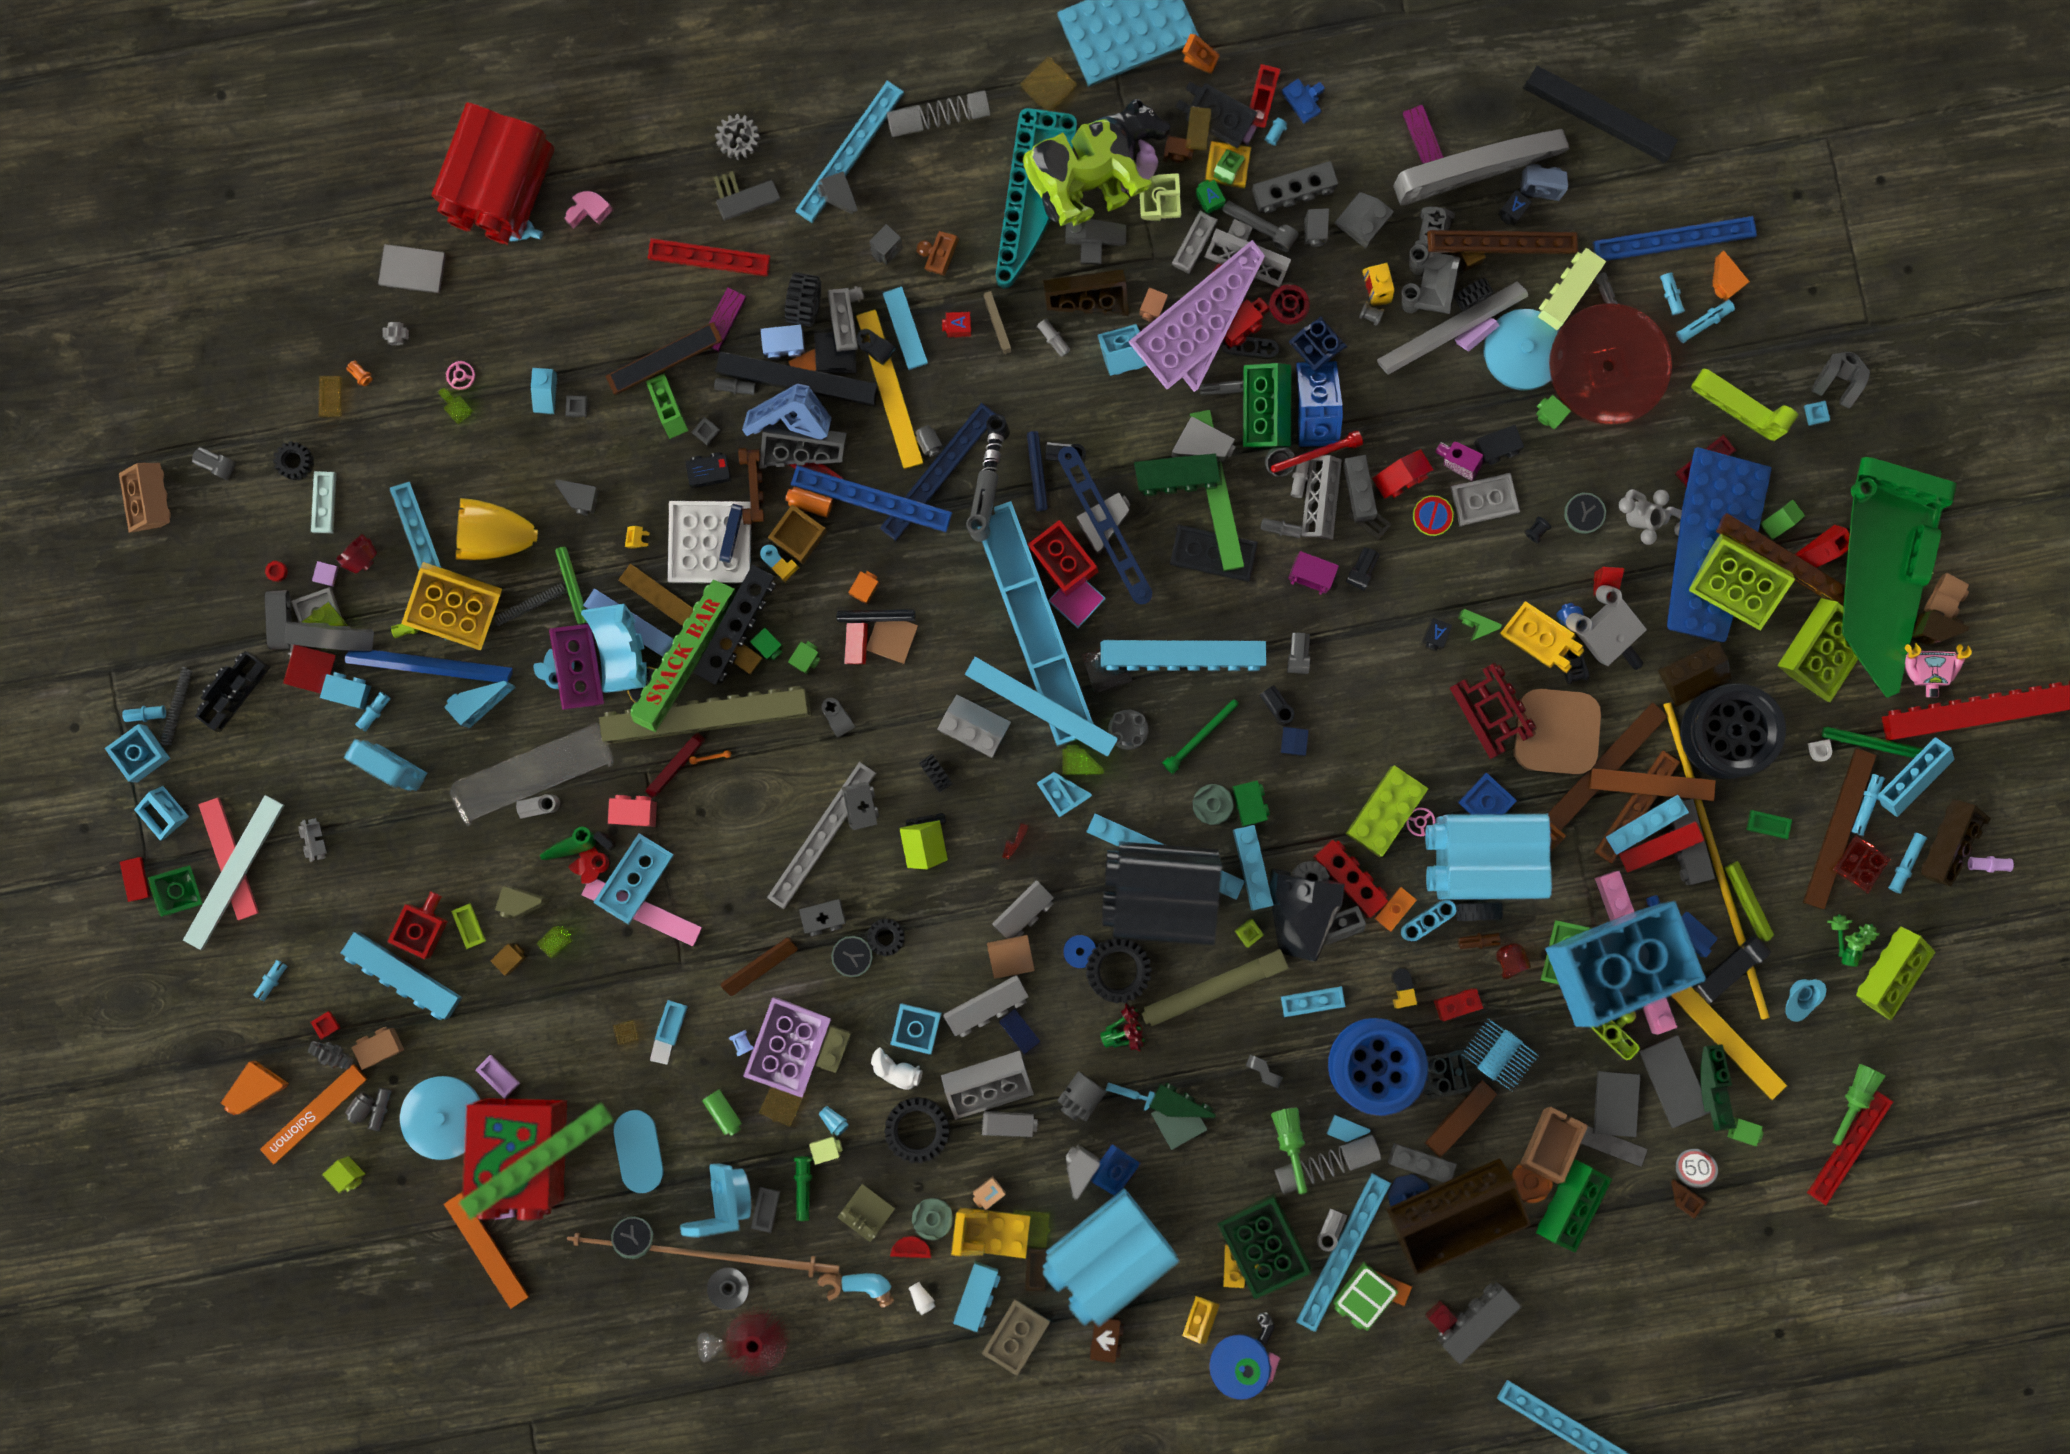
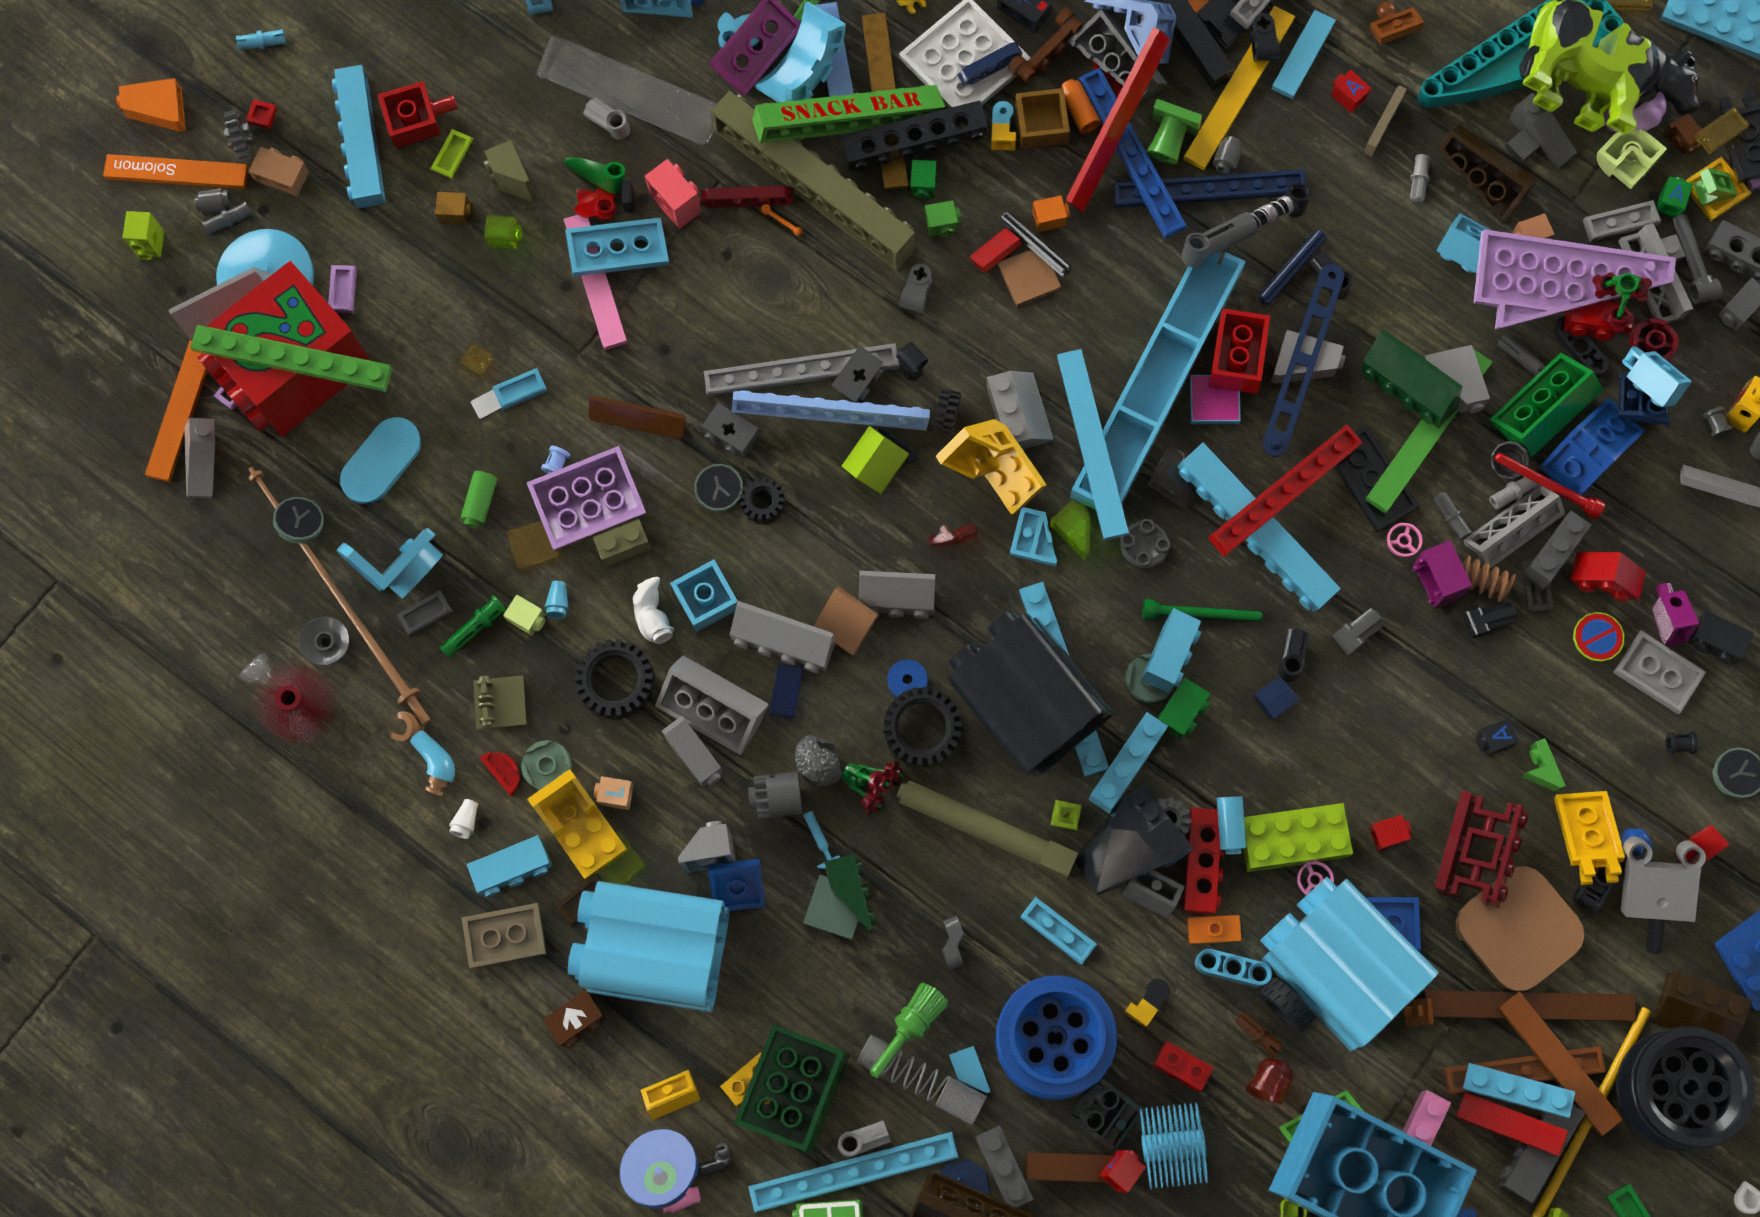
camera: 50 degrees right, 10 degrees down
none -> light grey slope [169,267,272,339]
none -> light grey slope [184,418,215,498]
none -> light blue plate [731,390,930,431]
none -> dark grey hair [795,735,843,787]
none -> black piece [896,342,929,380]
none -> yellow bracket [936,419,1047,515]
none -> red tile [1065,28,1171,212]
none -> red brick [1099,1150,1146,1193]
none -> medium azure brick [1141,609,1201,693]
none -> bright green plant [1146,99,1202,165]
none -> red tile [1208,424,1363,557]
none -> medium azure brick [1217,796,1246,854]
none -> red brick [1369,815,1412,852]
none -> bright pink piece [1387,523,1422,558]
none -> medium nougat piece [1463,555,1516,602]
none -> dark red plant [1592,272,1652,332]
none -> medium azure brick [1622,347,1692,407]

